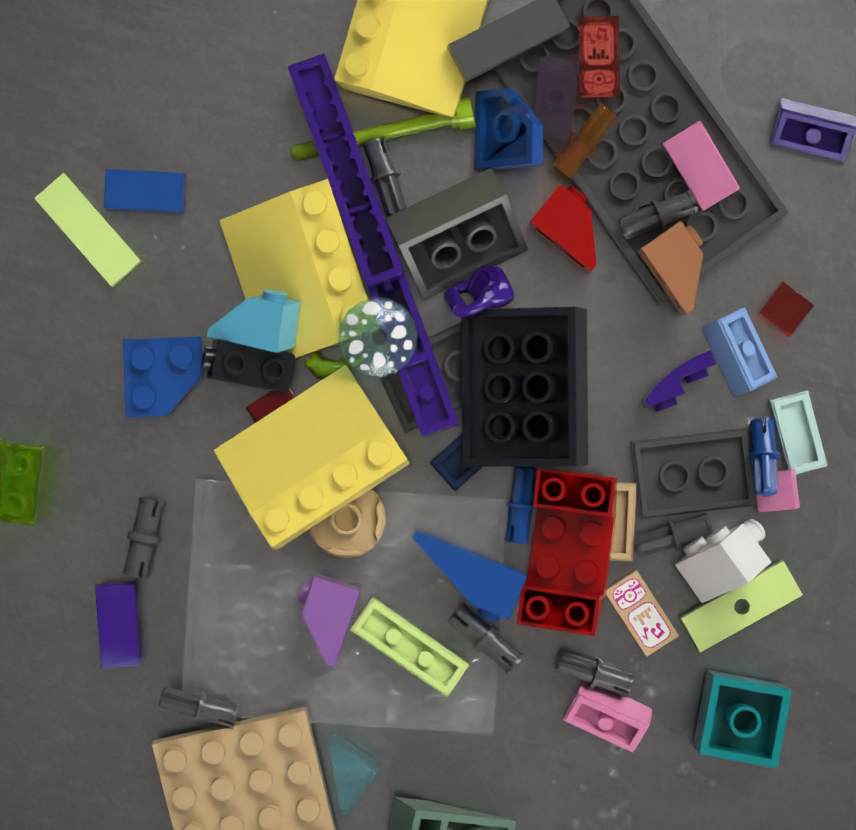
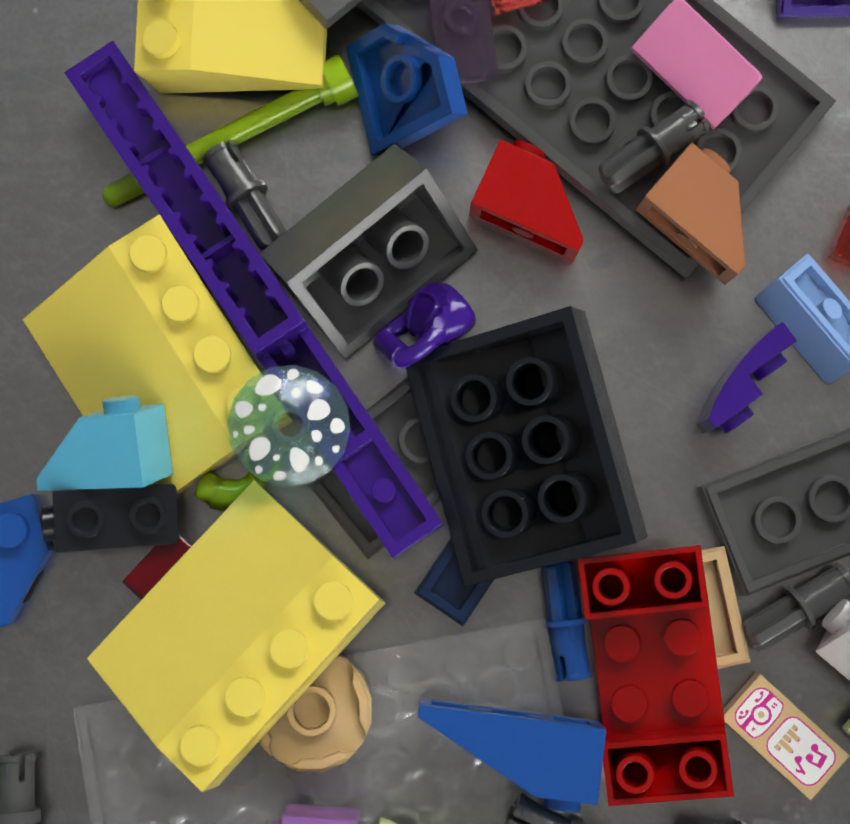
camera: 20 degrees left, 5 degrees down
clear orange axle [551,104,617,179] -> none

